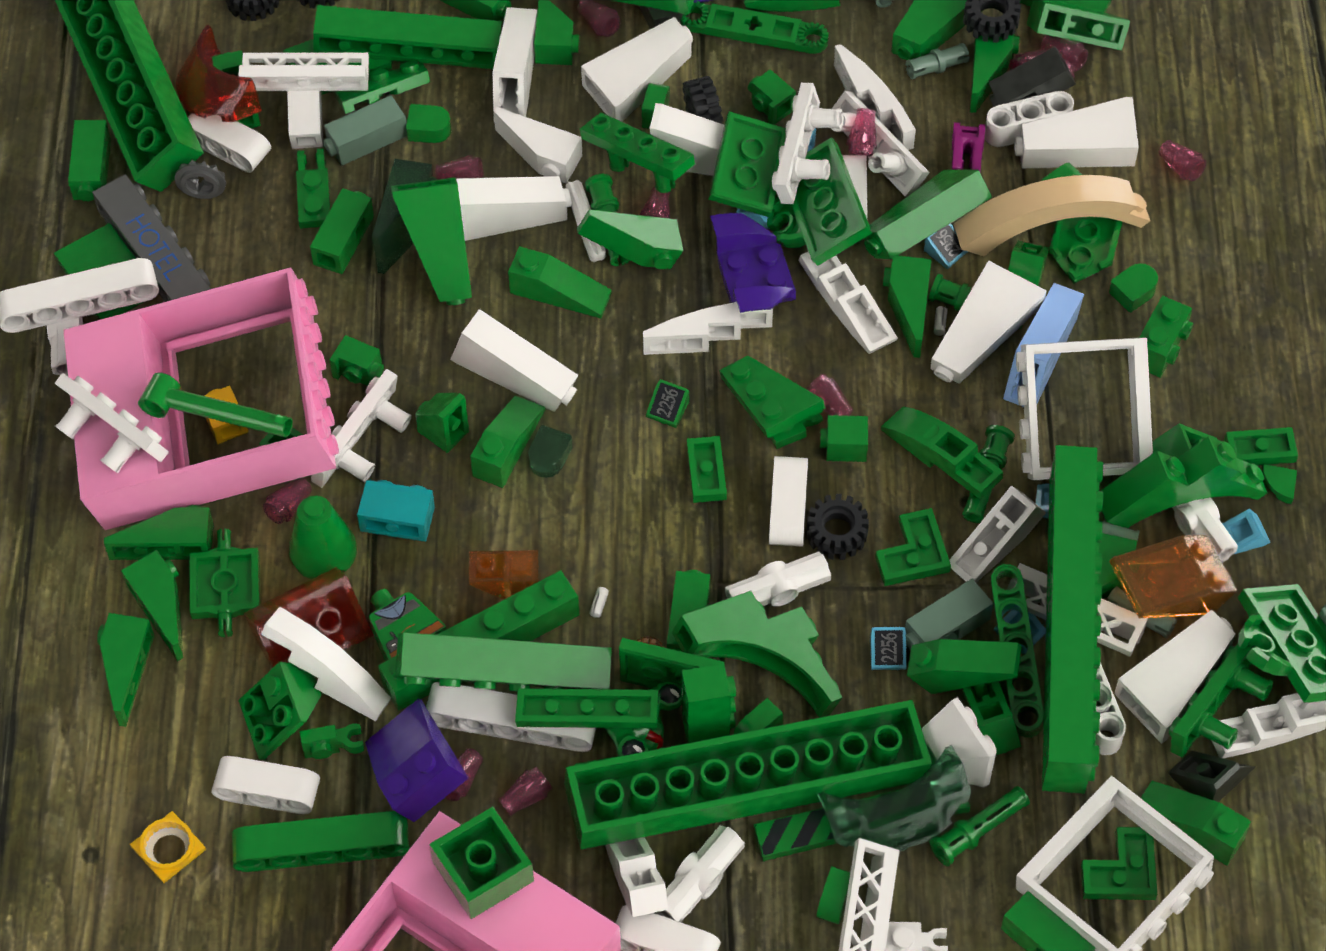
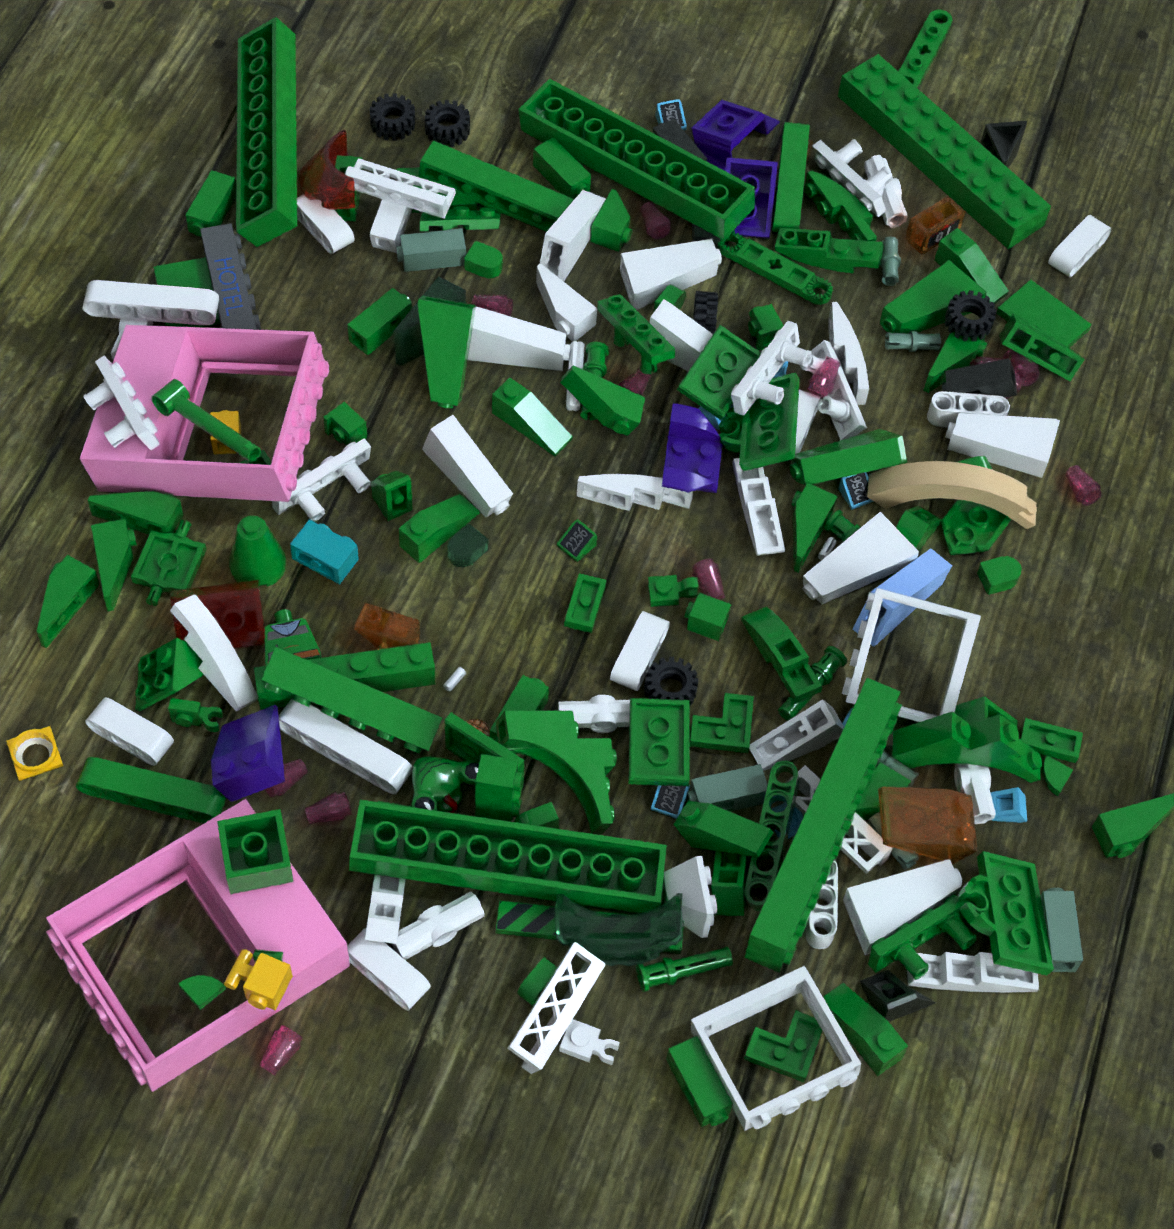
camera: 15 degrees right, 0 degrees up
dark grey gear [175,160,226,199] -> none
clear pink cone [263,478,312,524] -> none
green hinge [296,148,331,229] -> none
green plate [515,689,660,728] -> none
green wing [719,355,825,438] -> none
magenta piece [951,122,985,173] -> none
green brick [1139,295,1194,378] -> none
none -> green tile [628,698,690,786]

